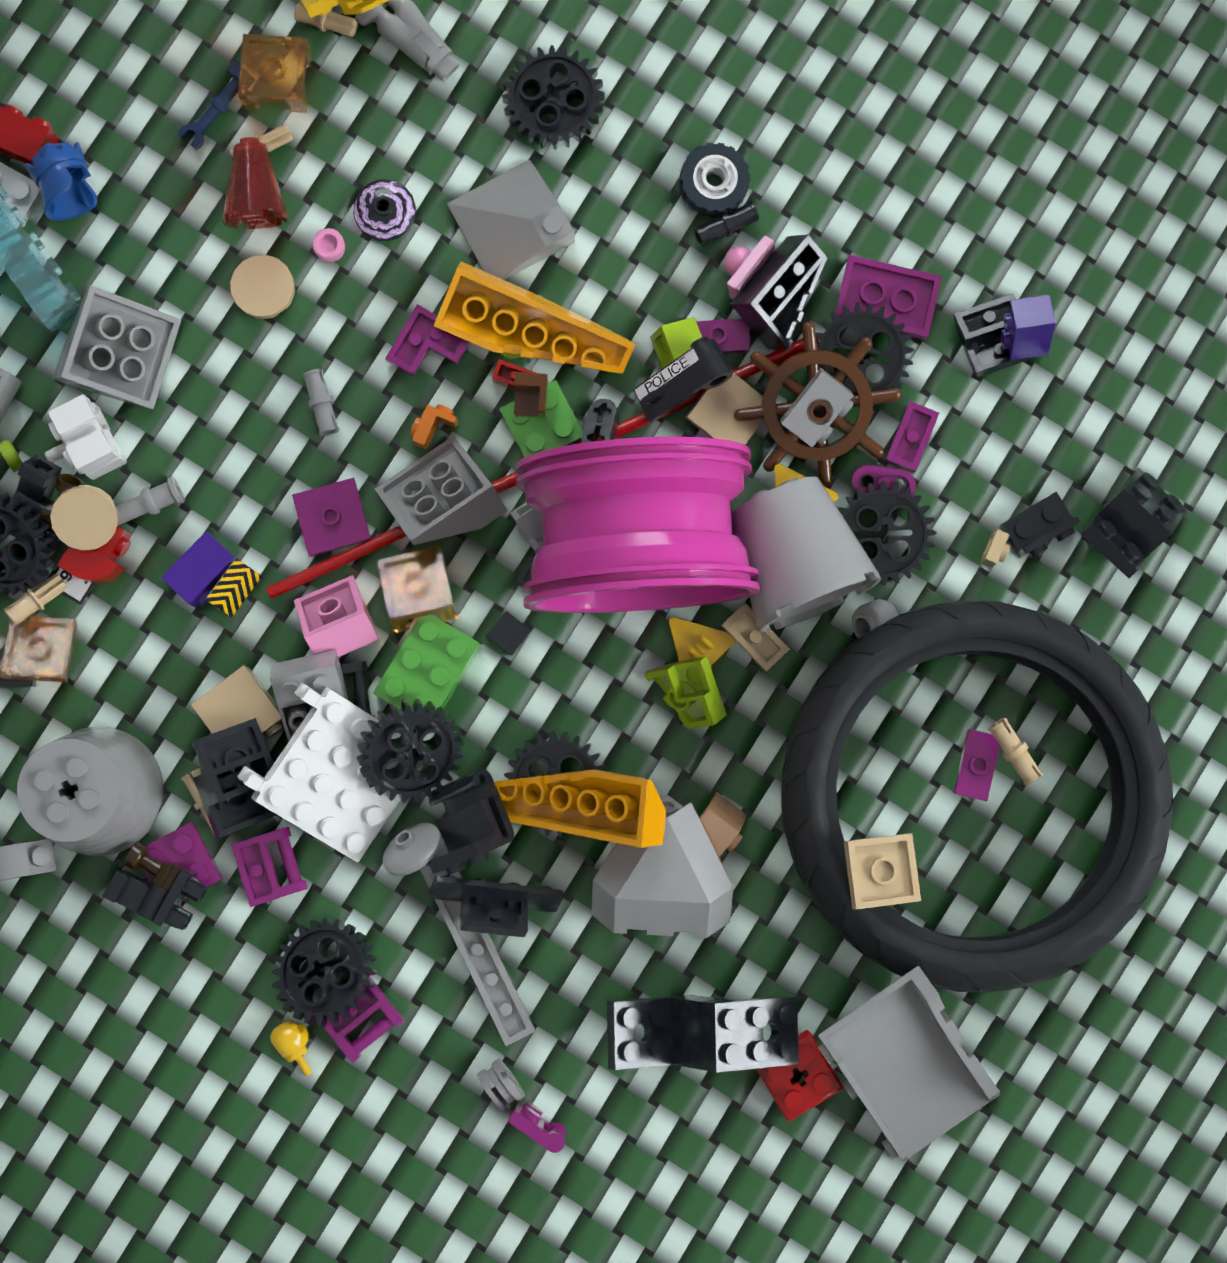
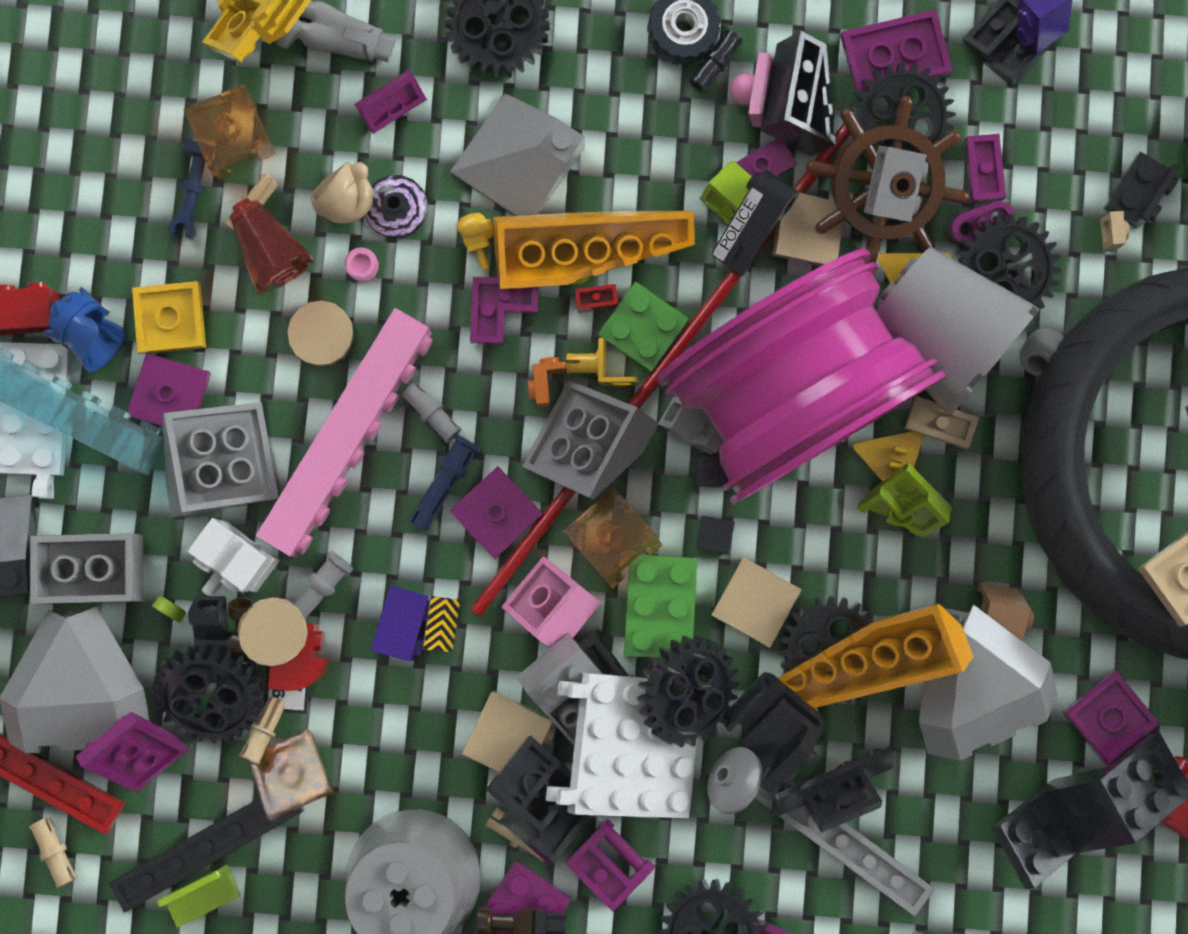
camera: 25 degrees left, 0 degrees up
tan axle [294,1,358,37] -> none
reddish brown panel [514,372,548,418] -> none
black beam [581,399,619,443] -> none
none -> magenta plate [126,353,211,427]
none -> yellow plate [132,281,206,355]
none -> bright pink brick [256,308,433,557]
none -> tan piece [310,162,373,224]
none -> magenta plate [354,70,427,134]
none -> dark blue pin [409,433,482,531]
none -> yellow piece [457,213,494,271]
none -> yellow bracket [566,338,639,387]
none -> tan tile [711,557,802,648]
none -> magenta plate [1062,670,1160,766]

